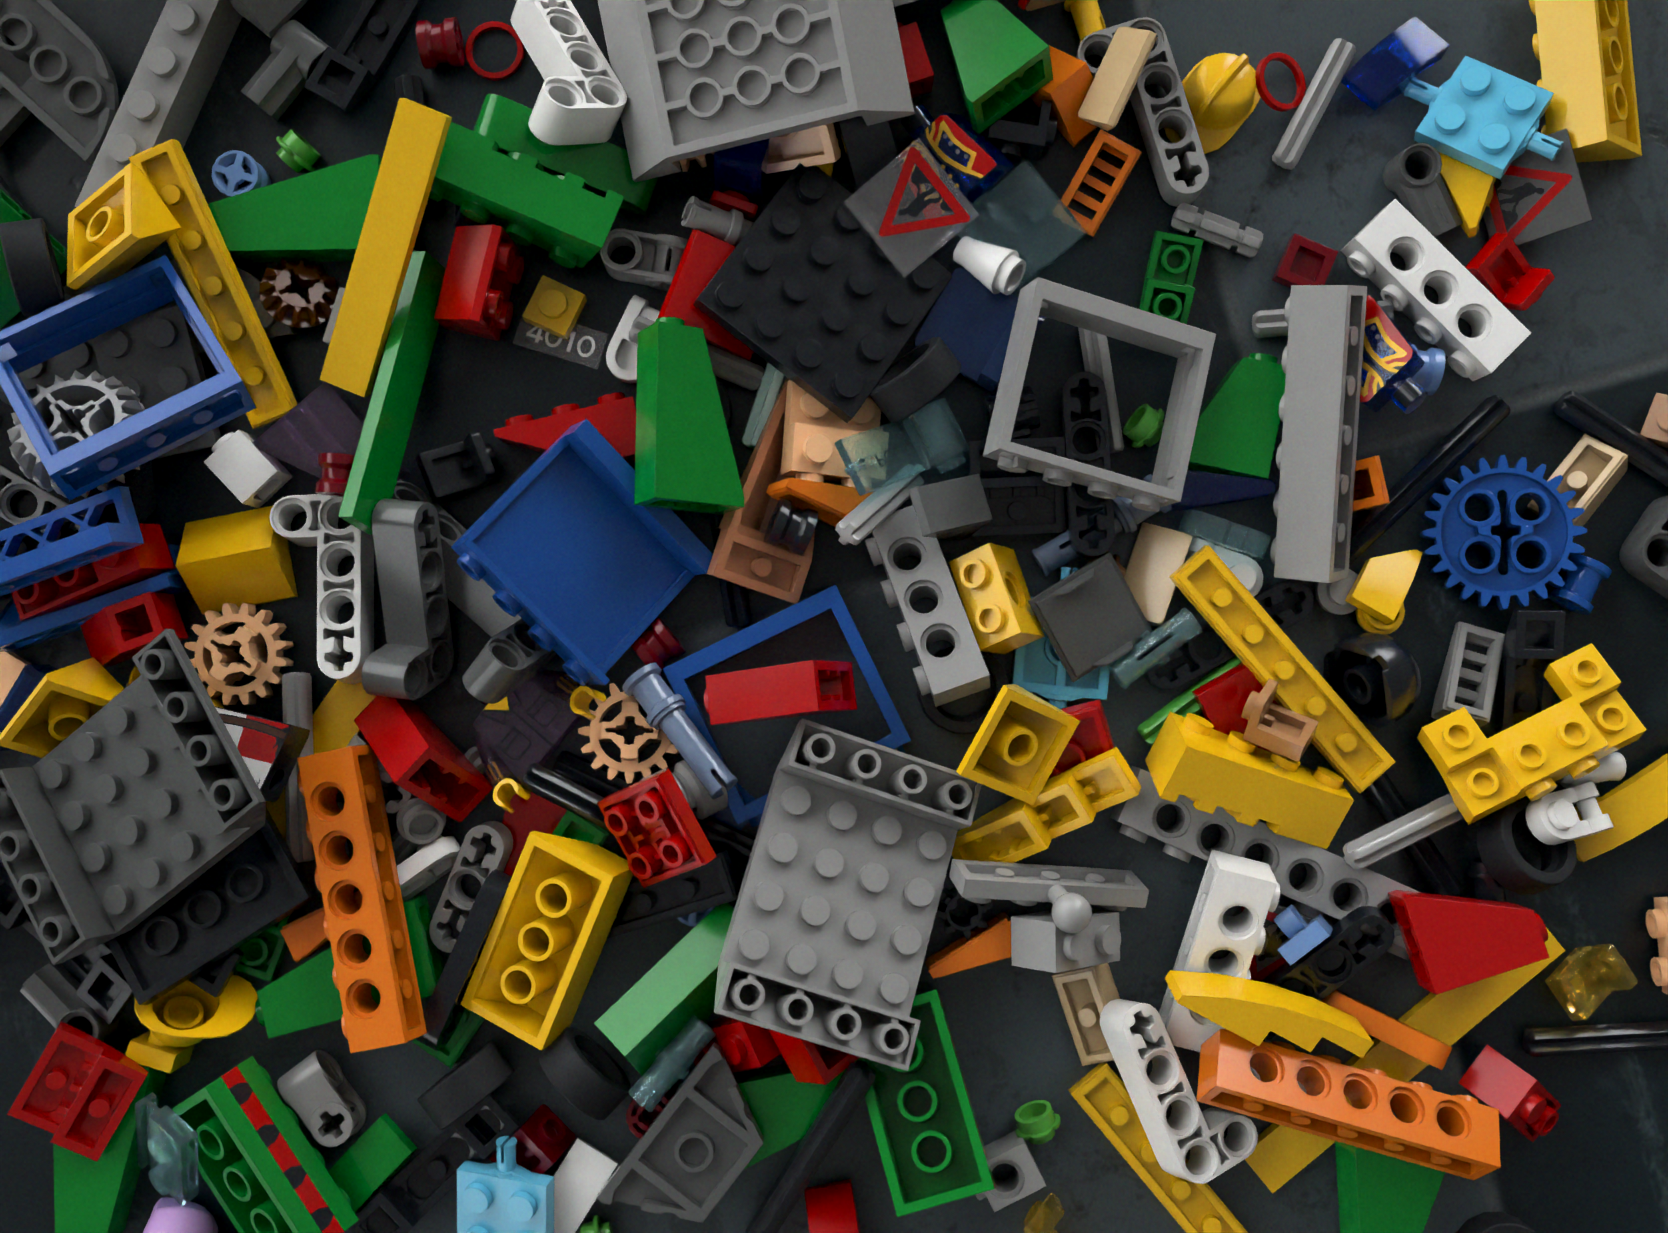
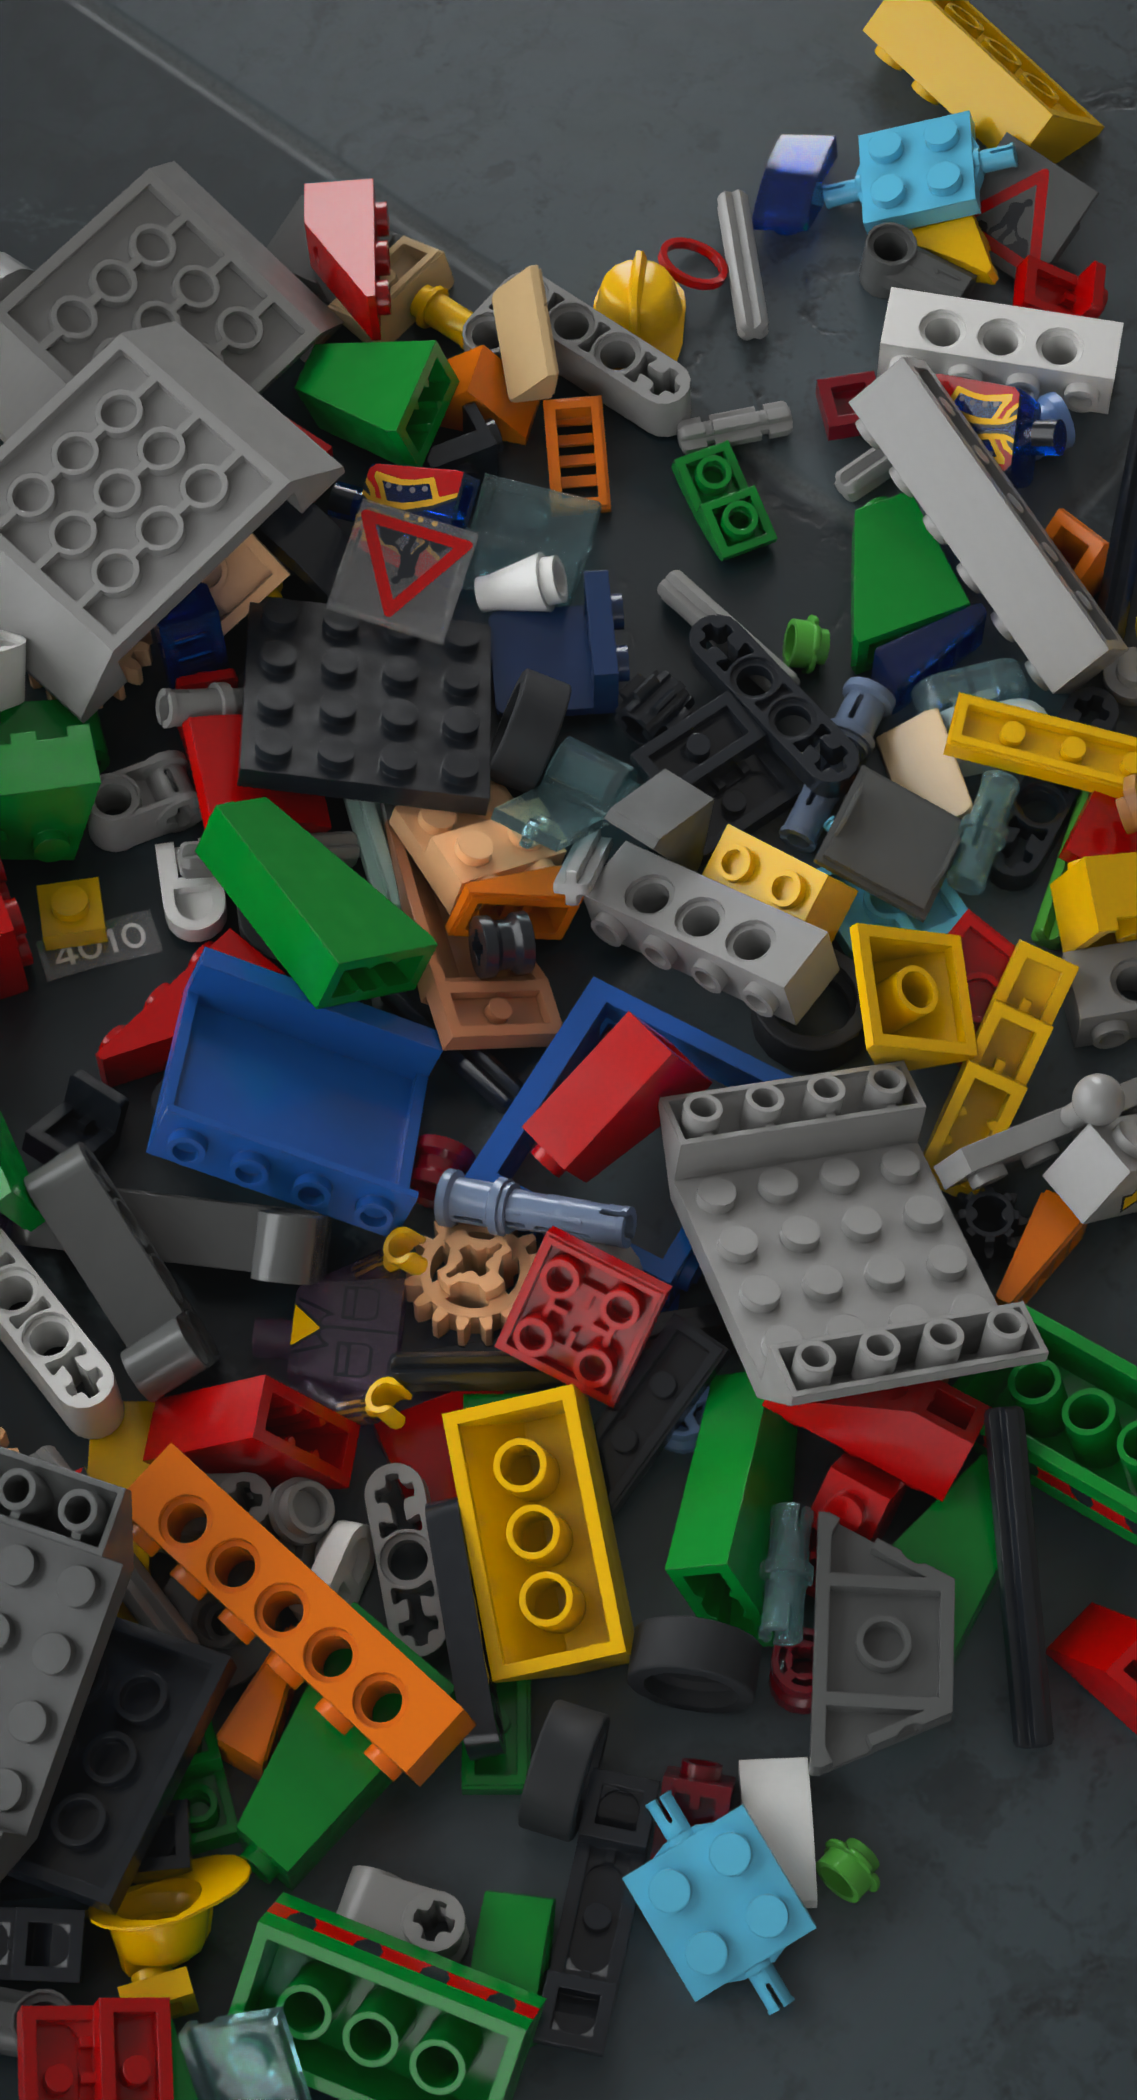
camera: 35 degrees left, 25 degrees down
light grey window [983,277,1216,512] -> none

